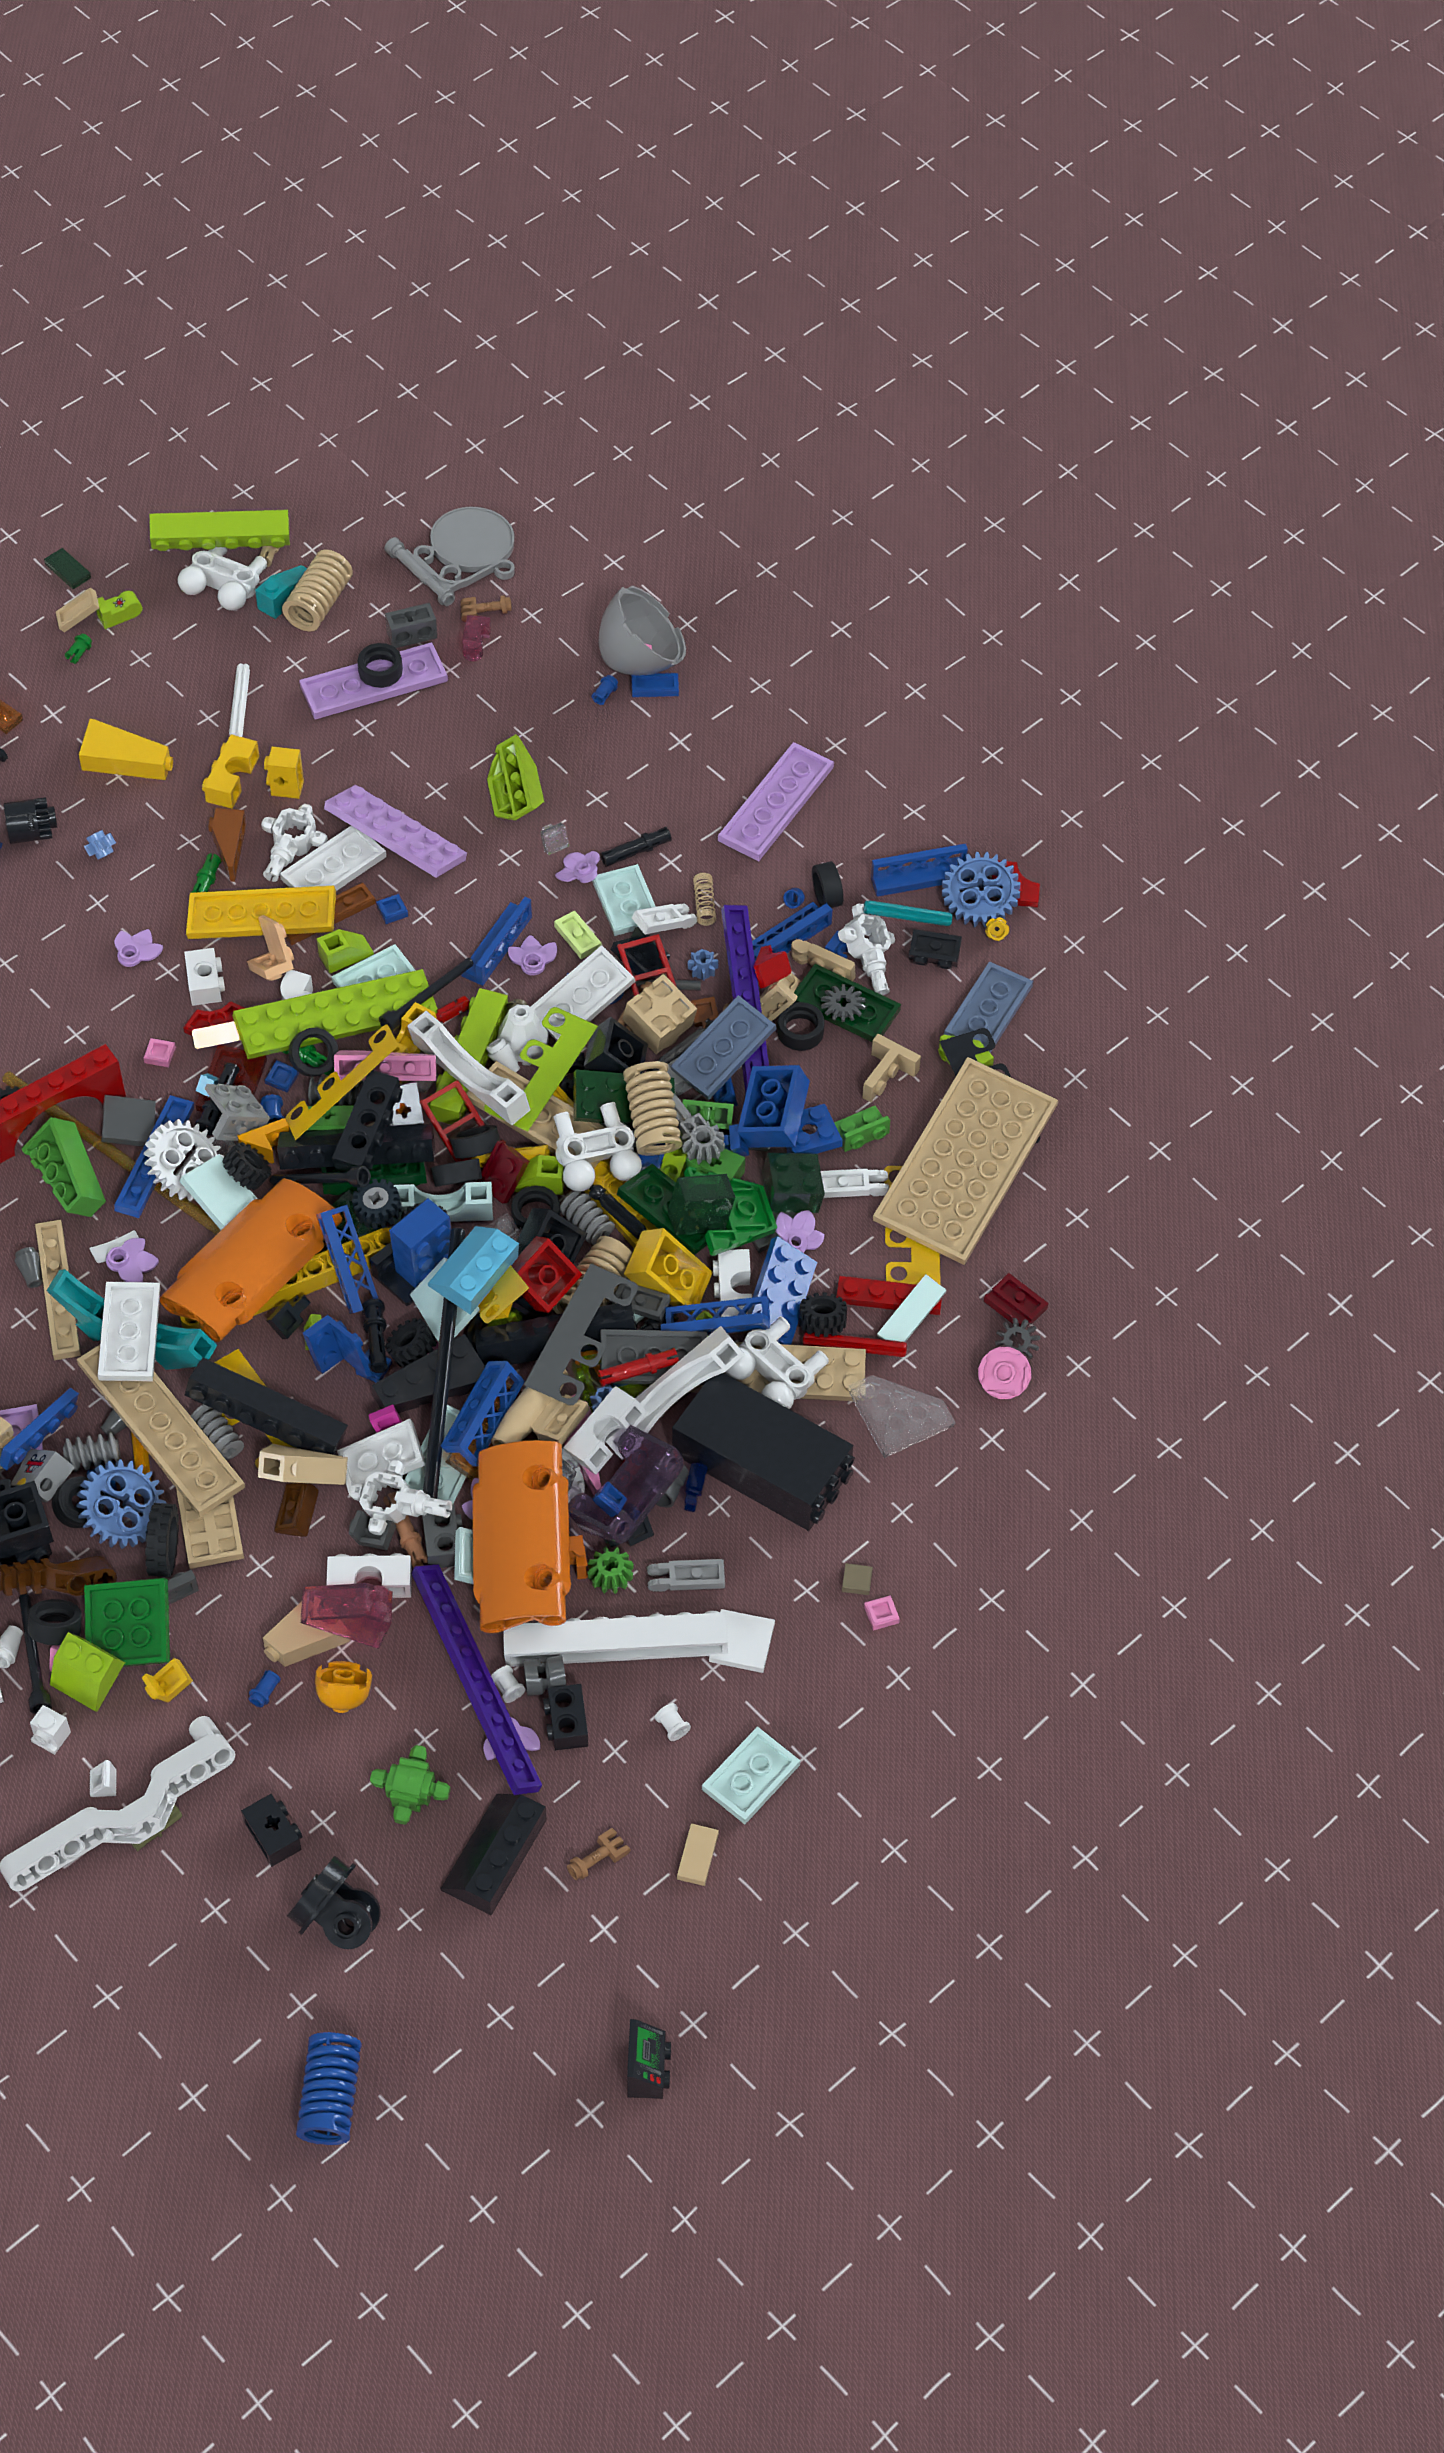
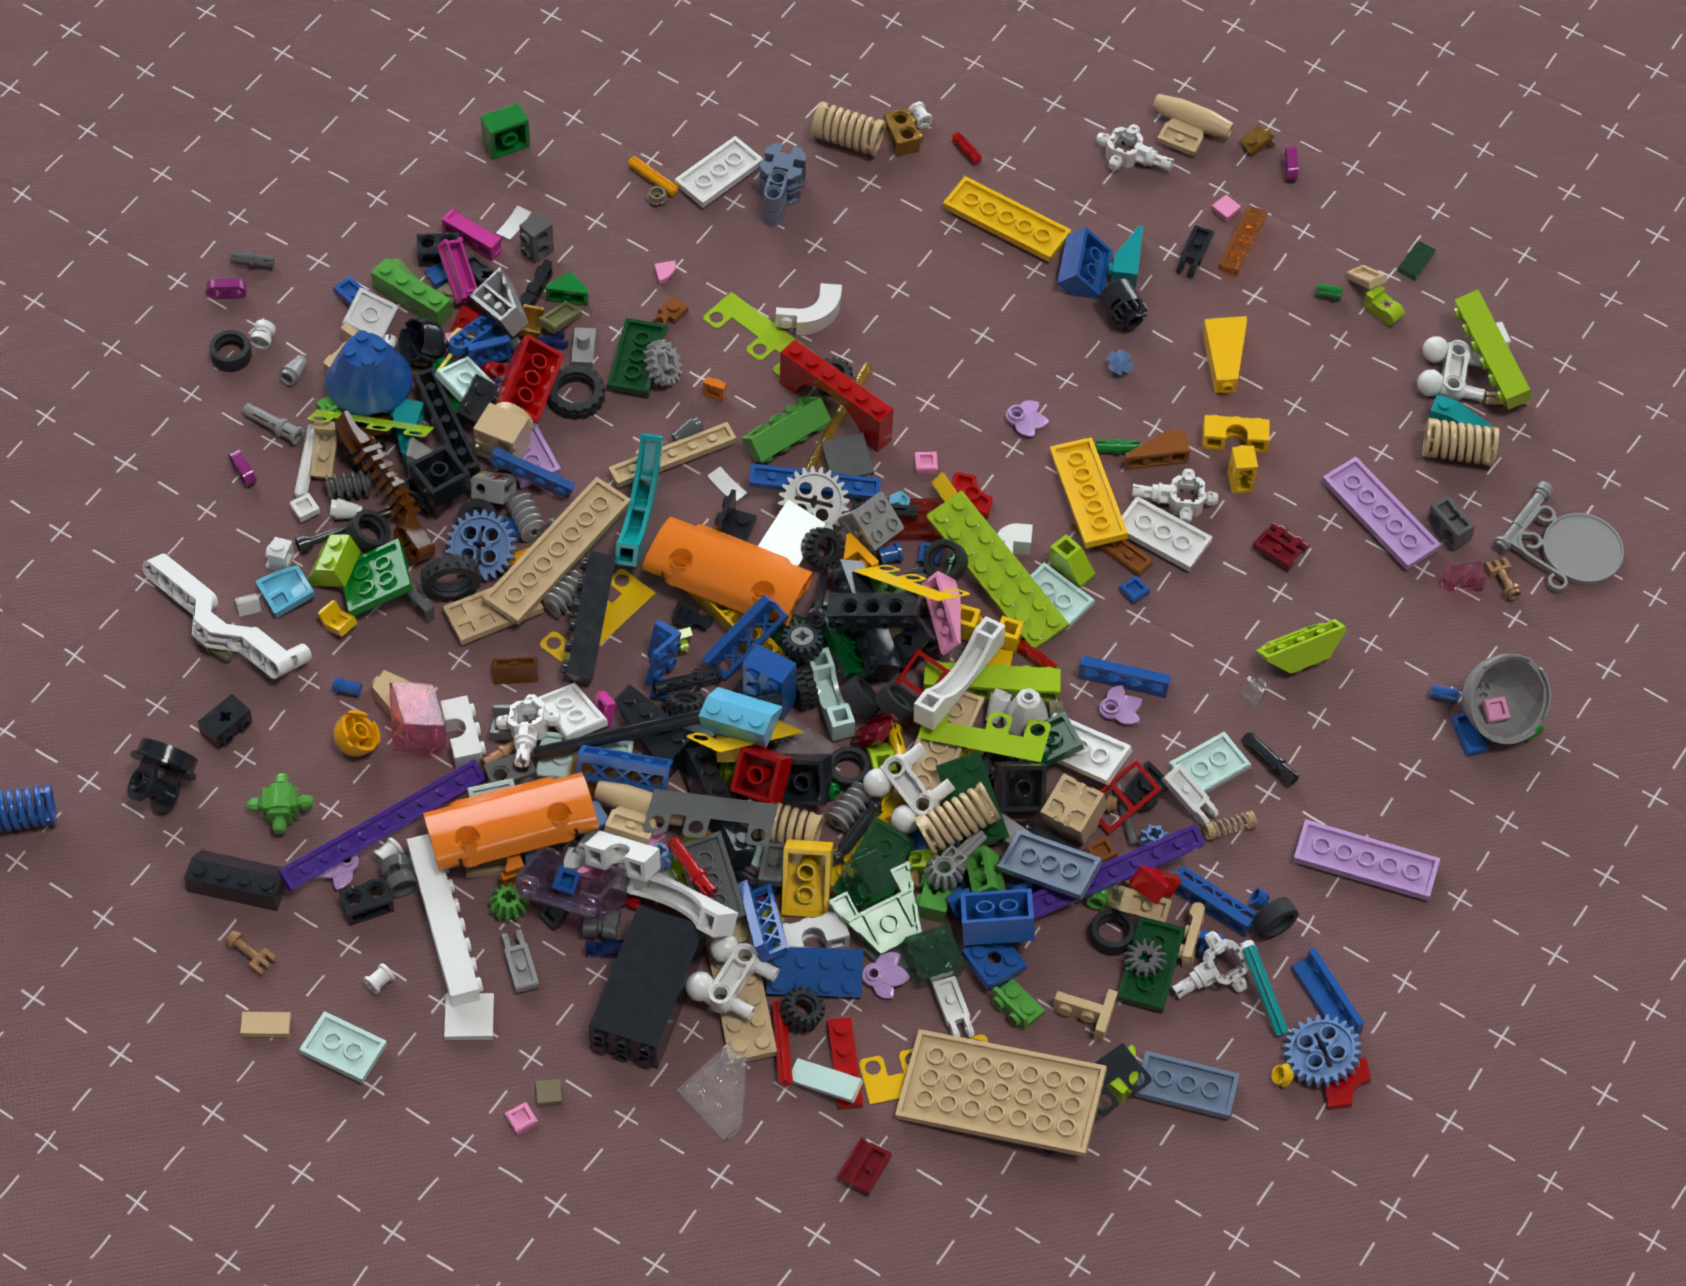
camera: 75 degrees right, 0 degrees up
white plate [98,1282,160,1381] -> none
lavender plate [106,1238,159,1282] -> none
white brick [184,948,225,1006] -> none
white axle [229,663,250,737] -> none
light nougat bracket [247,915,294,980] -> none
tan slope [258,1444,348,1485] -> none
lavender plate [324,785,467,878] -> none
black tyre [357,643,403,688] -> none
black piece [379,958,474,1032] -> none
yellowish green plate [554,911,602,959] -> none
lavender plate [555,851,600,883] -> none
black slope [627,2019,671,2099] -> none
black bracket [909,929,962,969] -> none
bright pink tile [978,1347,1031,1399] -> none
dark grey gear [995,1318,1041,1359] -> none
none -> medium azure plate [255,565,316,618]
none -> black bracket [715,489,757,542]
none -> dark green plate [1023,711,1084,766]
none -> dark red plate [1252,522,1310,571]

